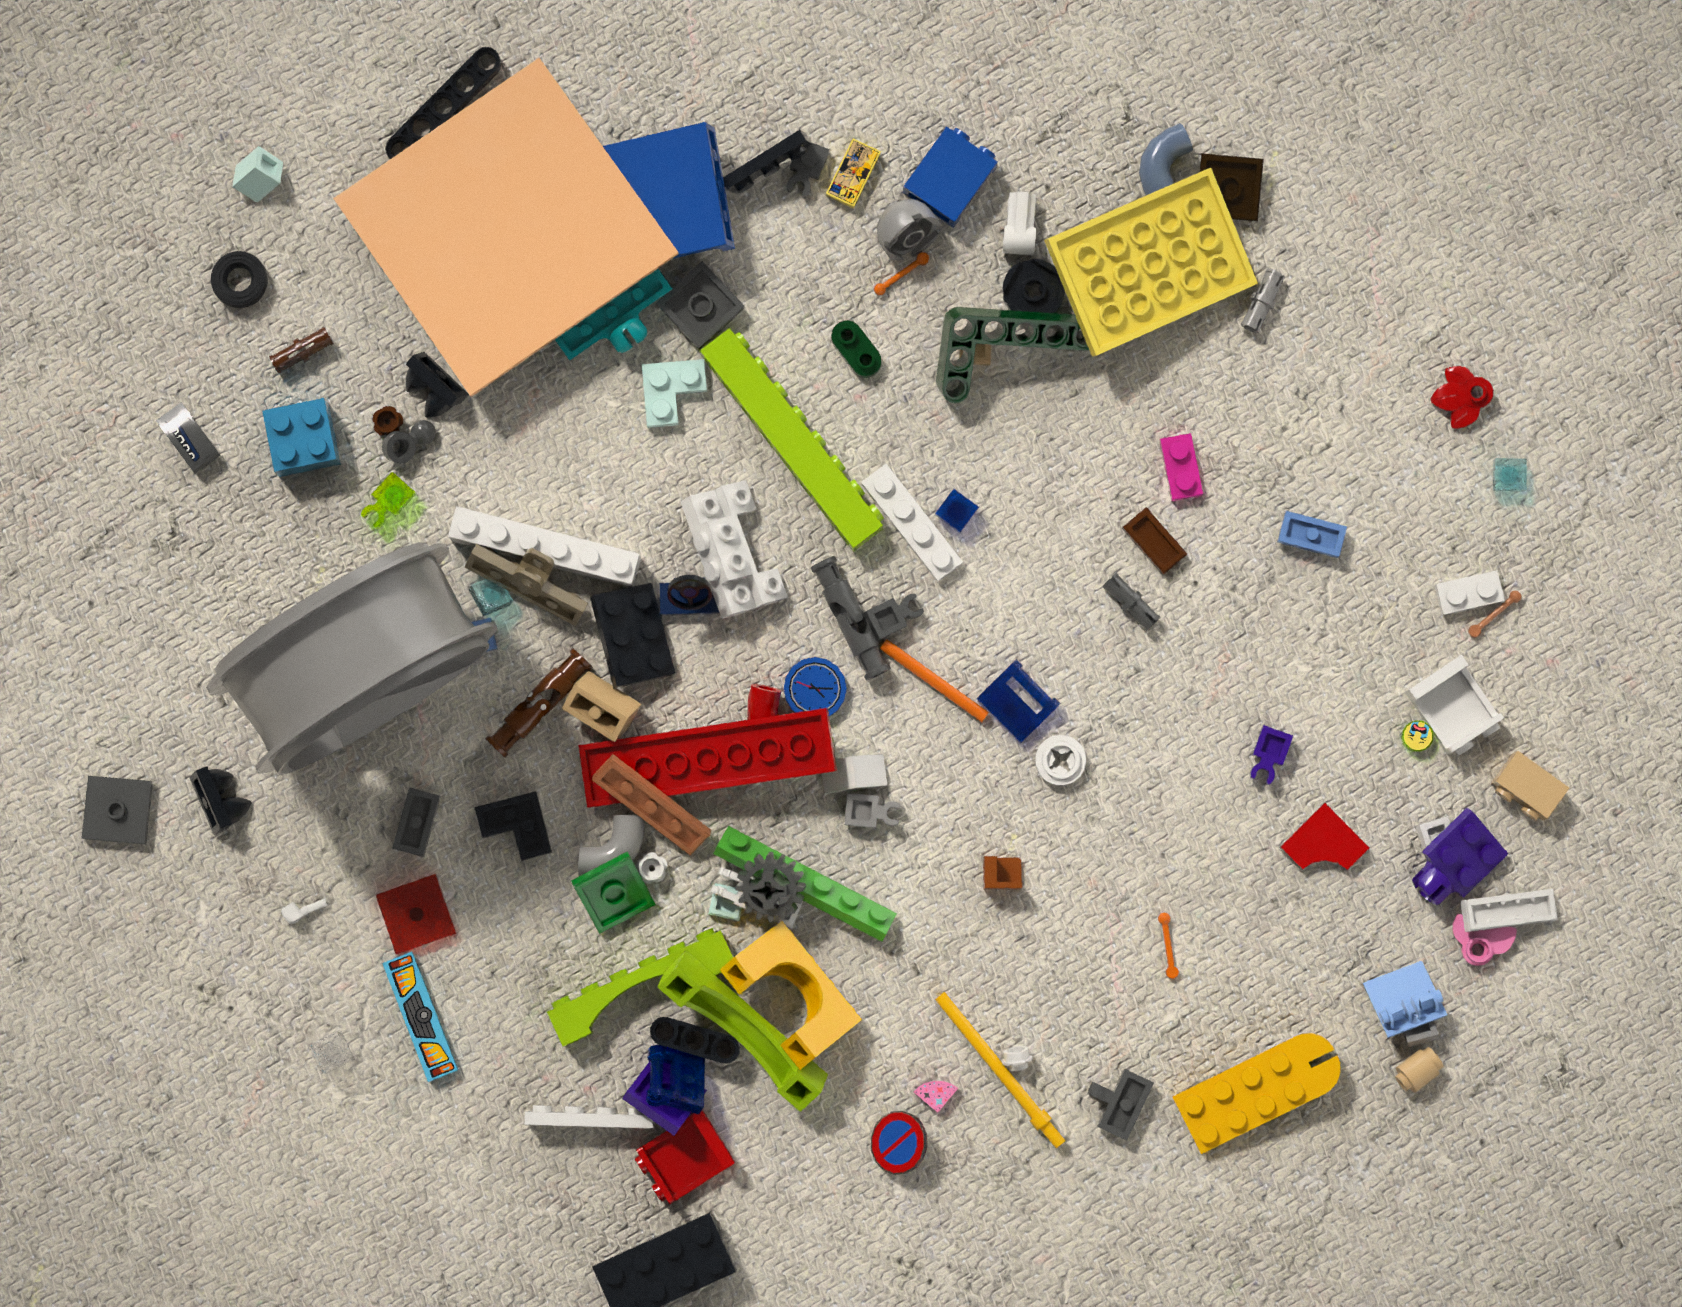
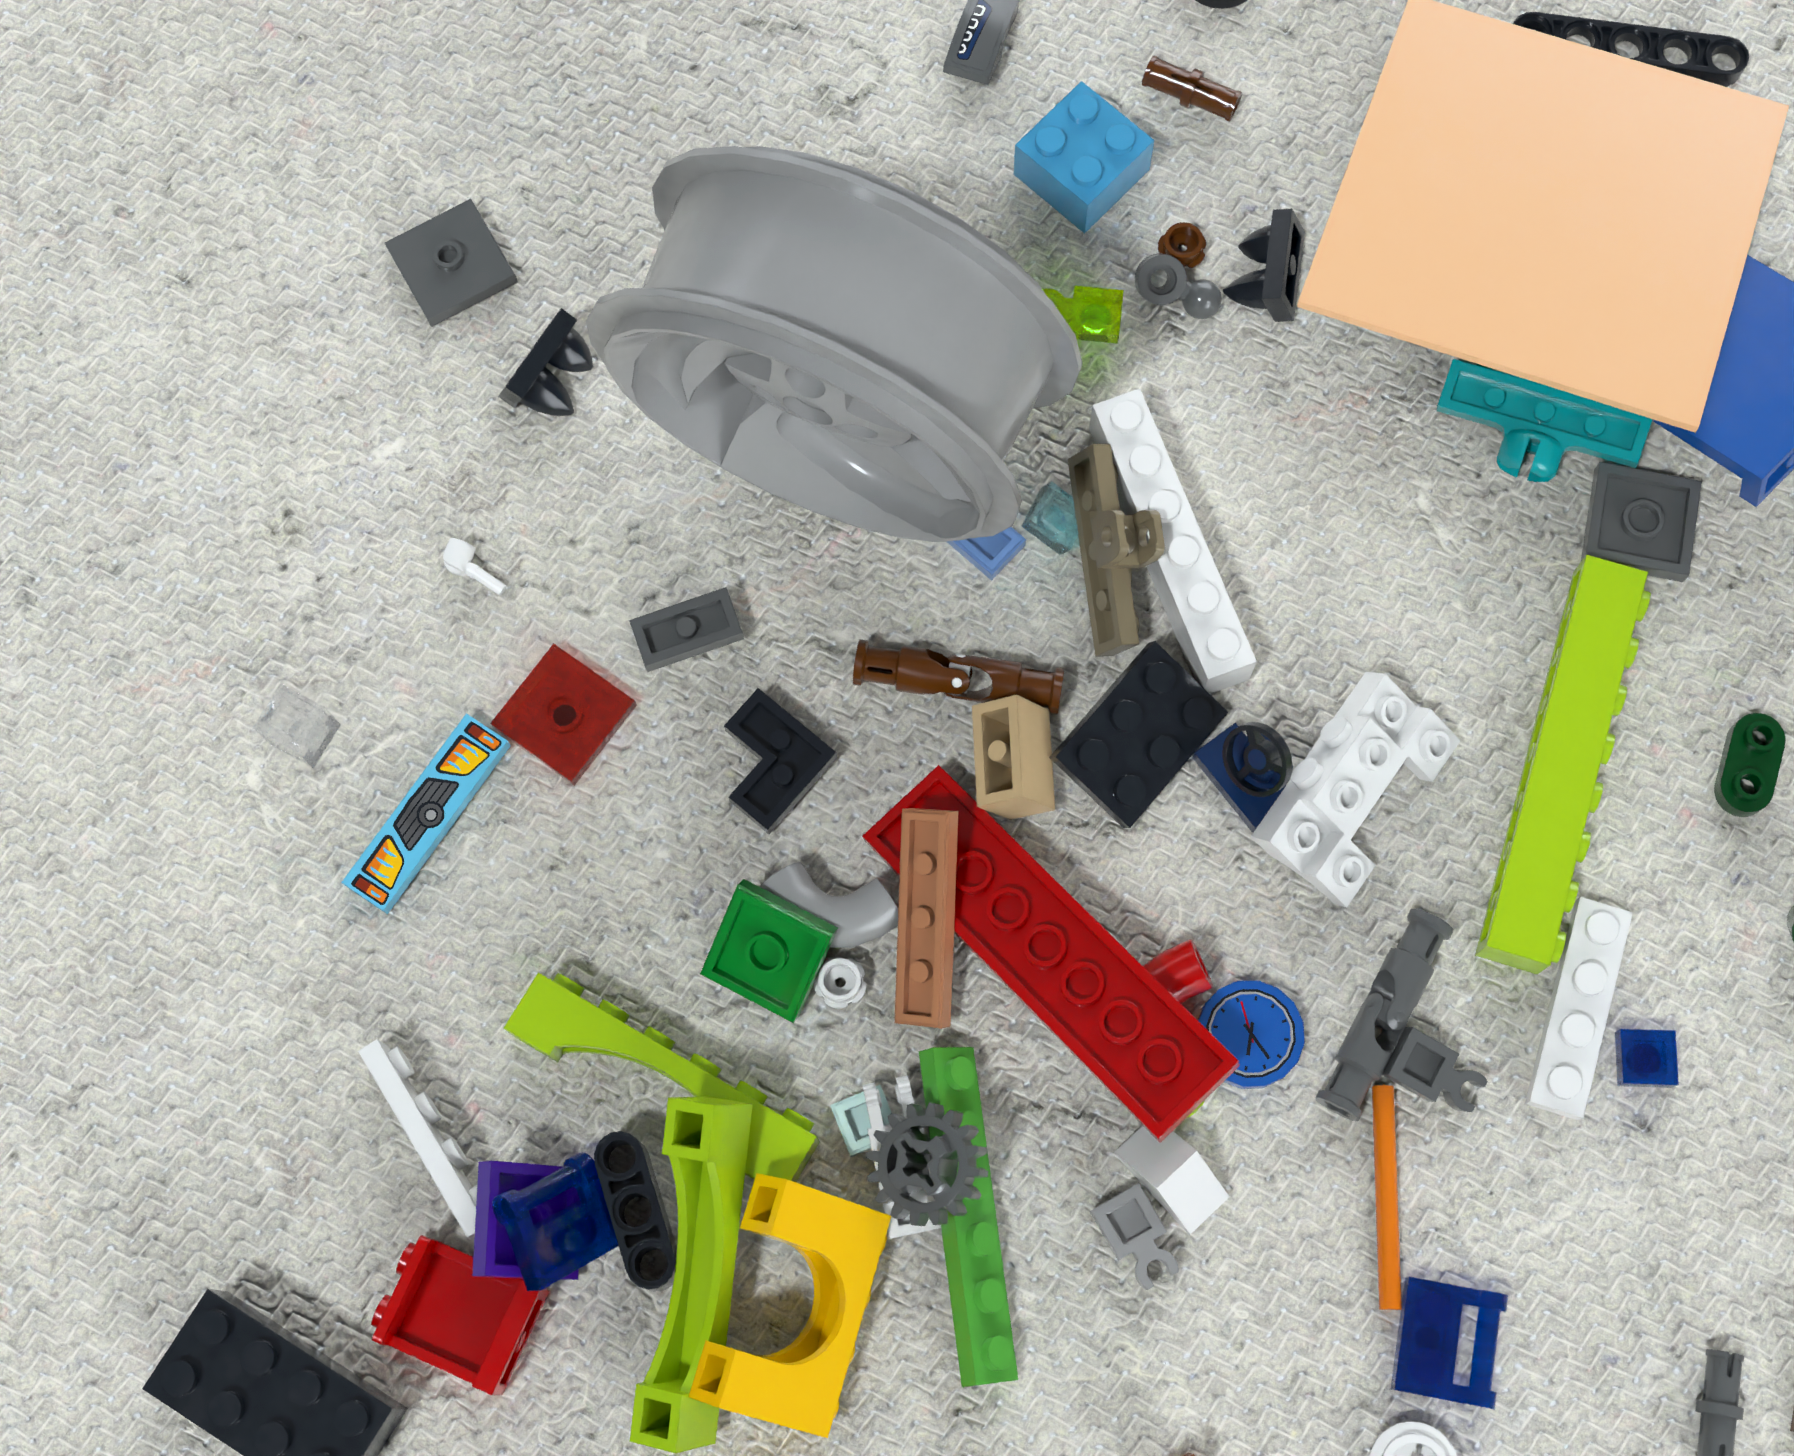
camera: 60 degrees right, 10 degrees down
light aqua plate [642,359,707,428] -> none

